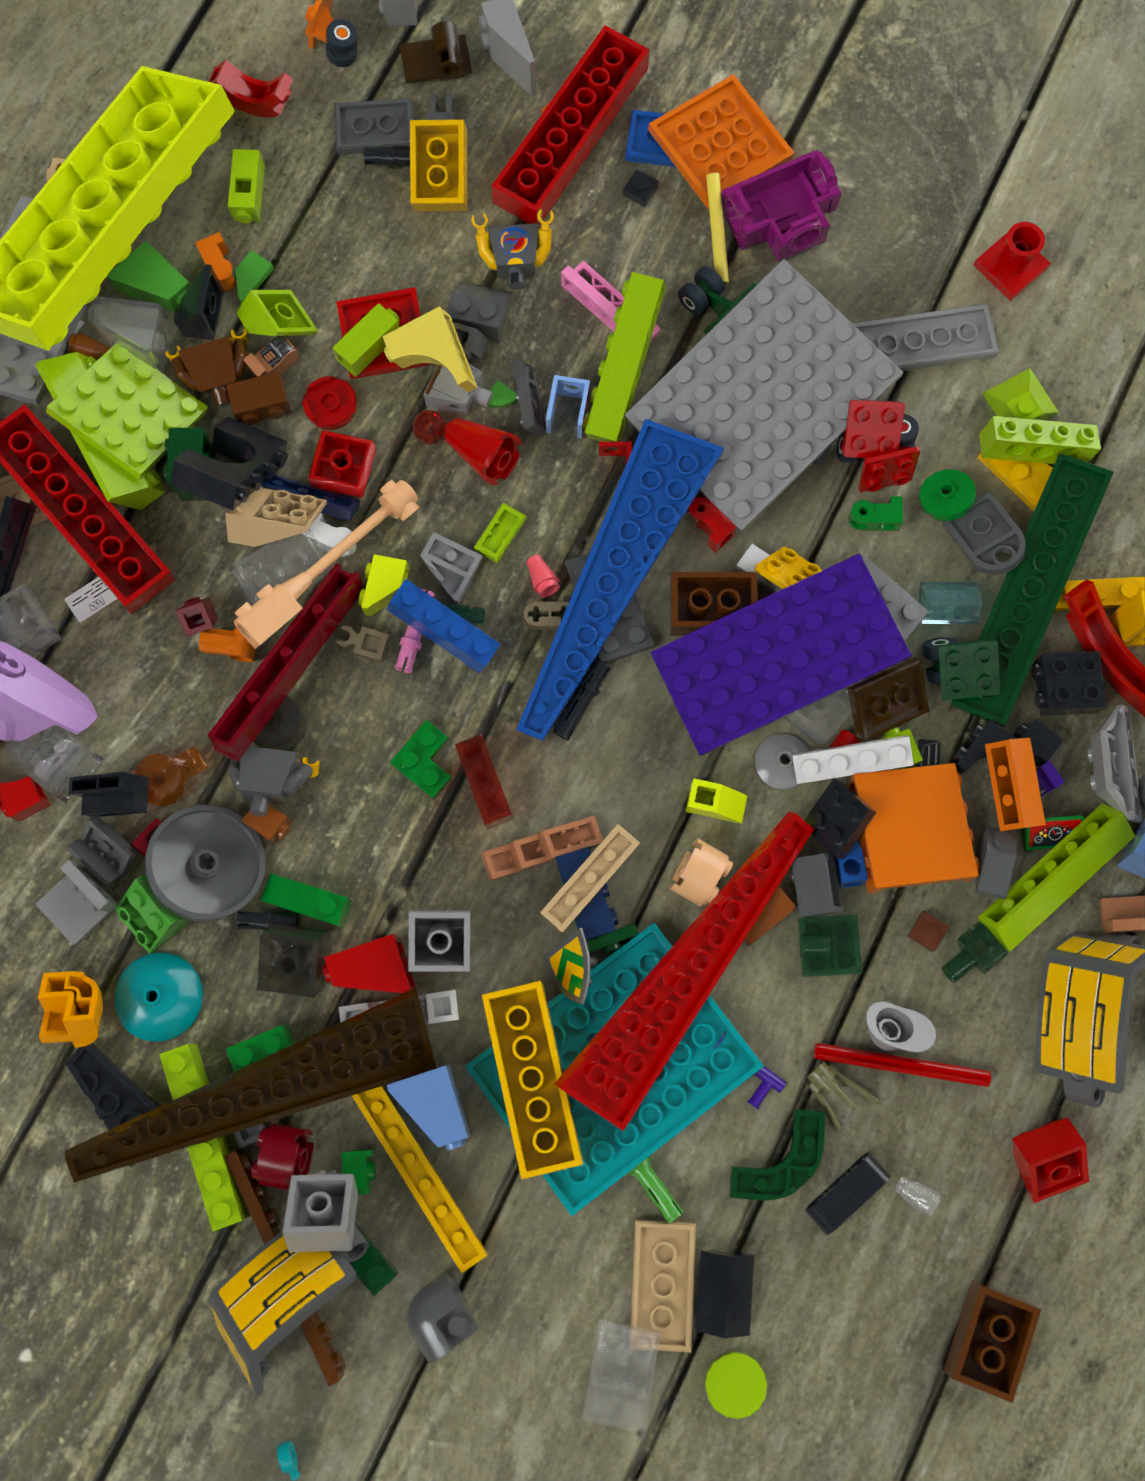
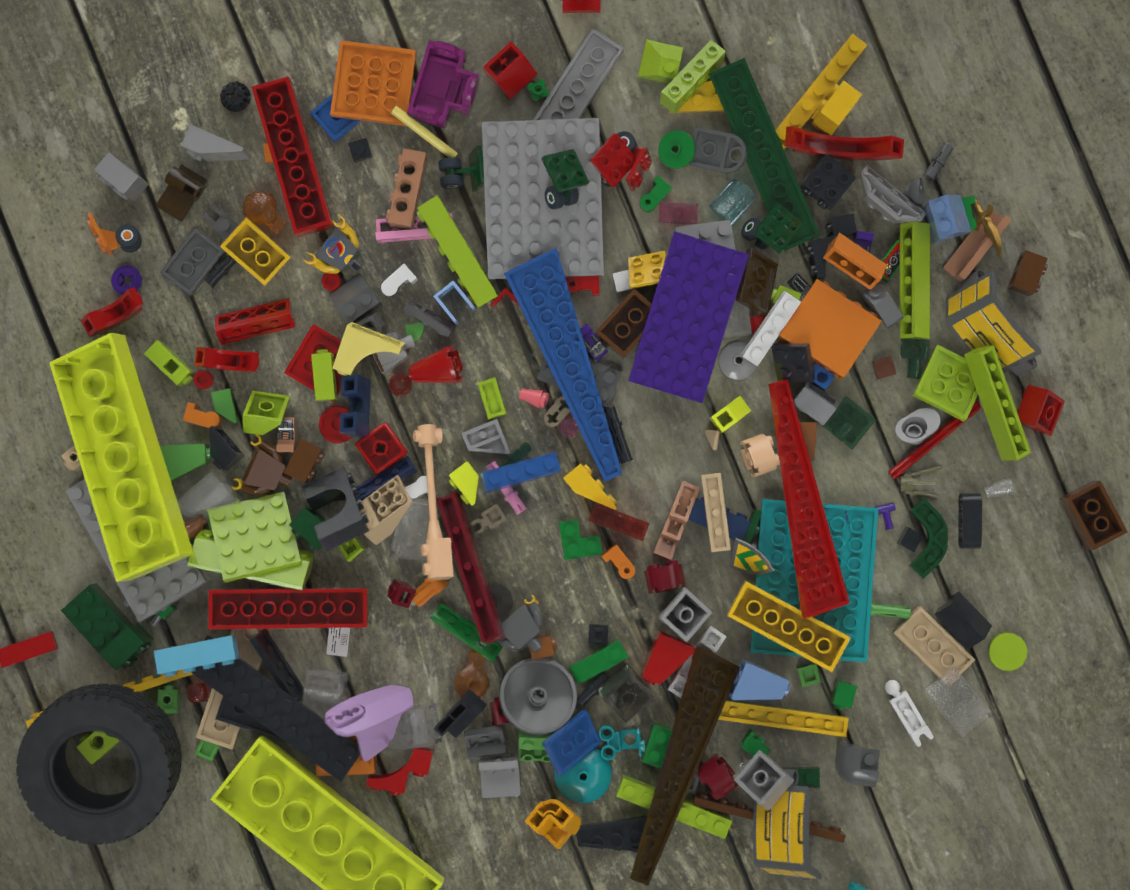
camera: 50 degrees left, 10 degrees up
none -> dark purple gear [111,265,143,295]
none -> red tile [193,370,214,390]
none -> red arch [194,347,259,373]
none -> red fence [215,298,296,345]
none -> black gear [220,81,251,112]
none -> clear orange animal [242,190,288,235]
none -> red tile [321,273,342,291]
none -> lime slope [338,537,367,562]
none -> dark blue arch [340,374,370,437]
none -> white leg [381,264,418,298]
none -> nougat brick [386,148,428,230]
none -> green tile [429,602,503,663]
none -> red slope [483,41,538,100]
none -> green plate [527,79,549,101]
none -> dark green plate [541,149,590,209]
none -> blue tile [542,710,601,776]
none -> clear pink tile [559,417,579,438]
none -> yellow slope [563,464,618,510]
none -> leg [580,323,608,361]
none -> black tile [588,624,608,645]
none -> teal piece [599,724,646,761]
none -> orange leg [601,543,635,579]
none -> dark red brick [644,560,687,594]
none -> clear pink plate [659,203,698,224]
none -> tan slope [705,430,720,450]
none -> bright green tile [797,663,821,687]
none -> green brick [830,679,857,710]
none -> white plate [885,680,934,747]
none -> black slope [897,527,923,552]
none -> lime plate [912,344,978,422]
none -> lime brick [964,345,1031,461]

